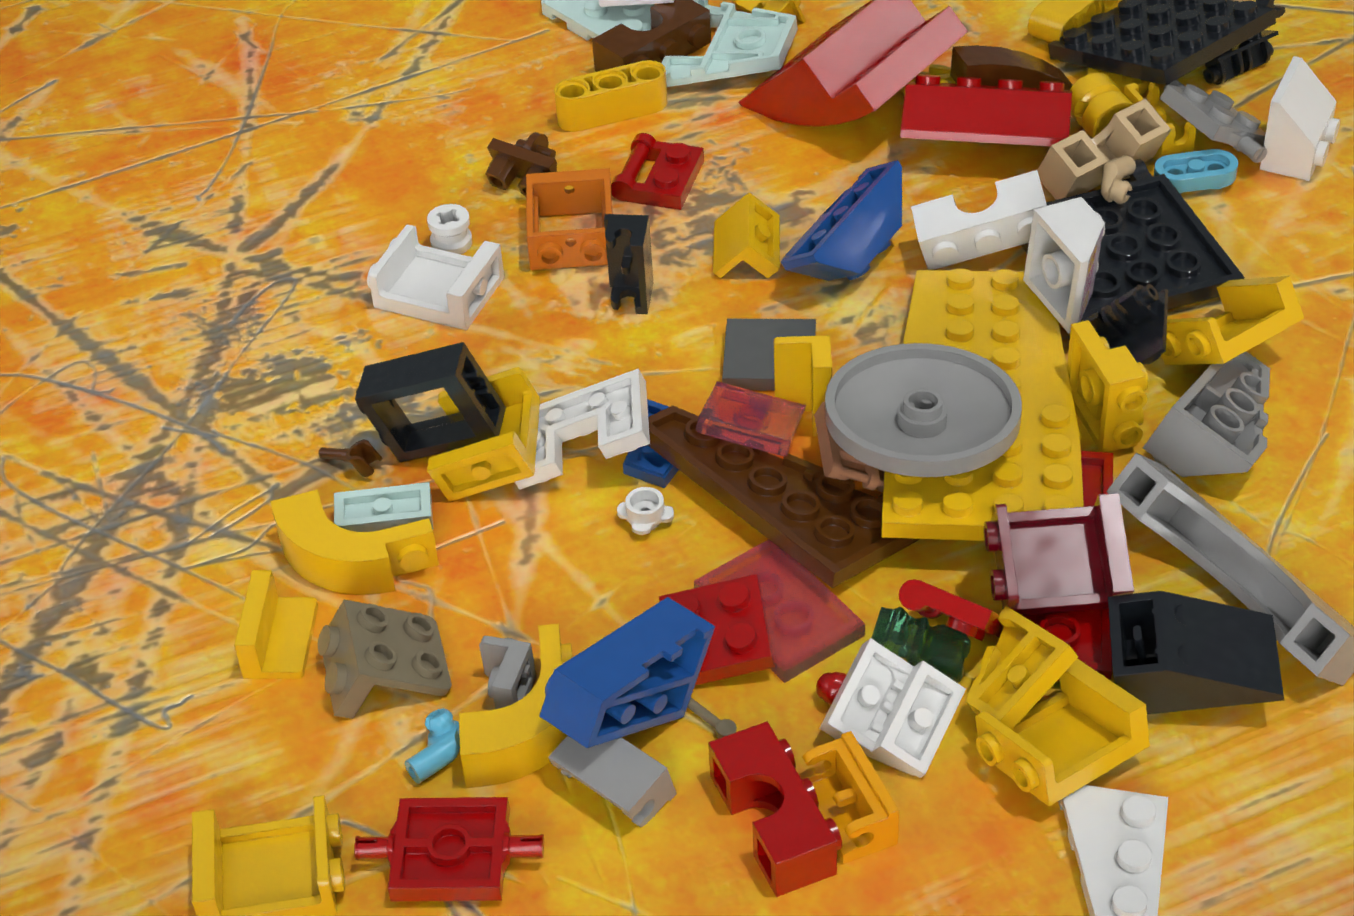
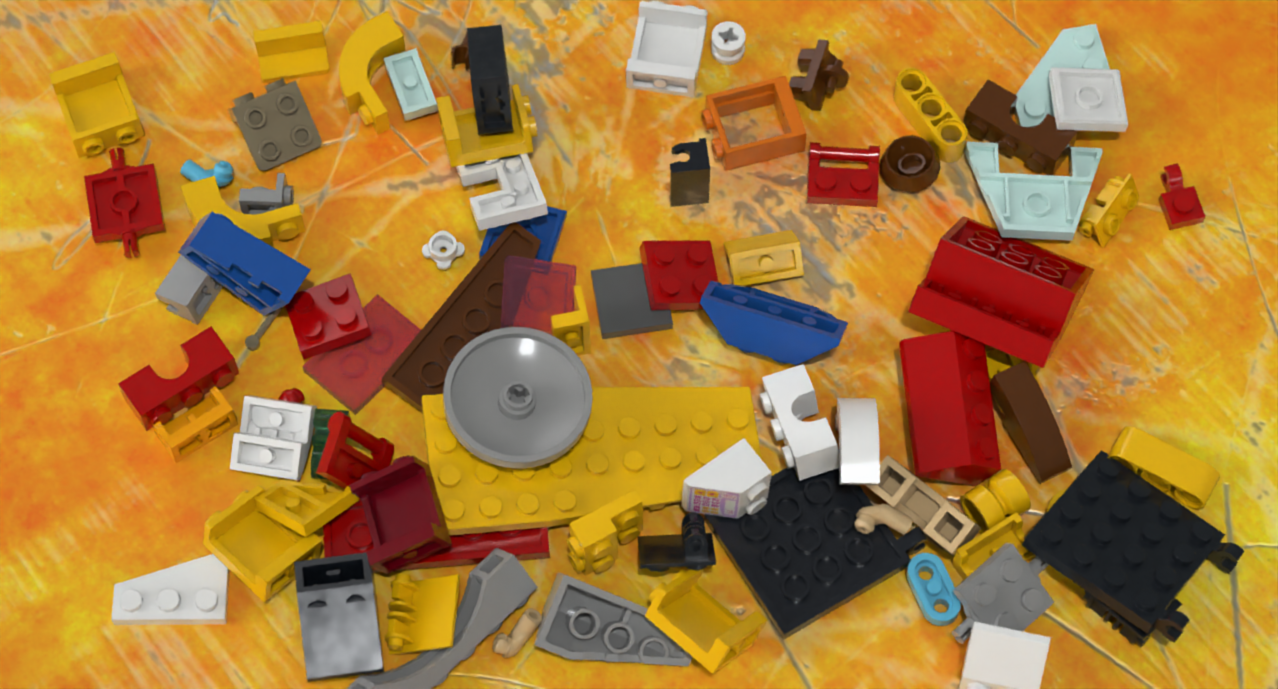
camera: 75 degrees right, 20 degrees up
none -> yellow hinge [385,573,460,656]
none -> tan arm [492,608,542,658]
none -> red plate [639,240,719,310]
none -> white arch [835,398,880,485]
none -> reddish brown hat [879,135,941,192]

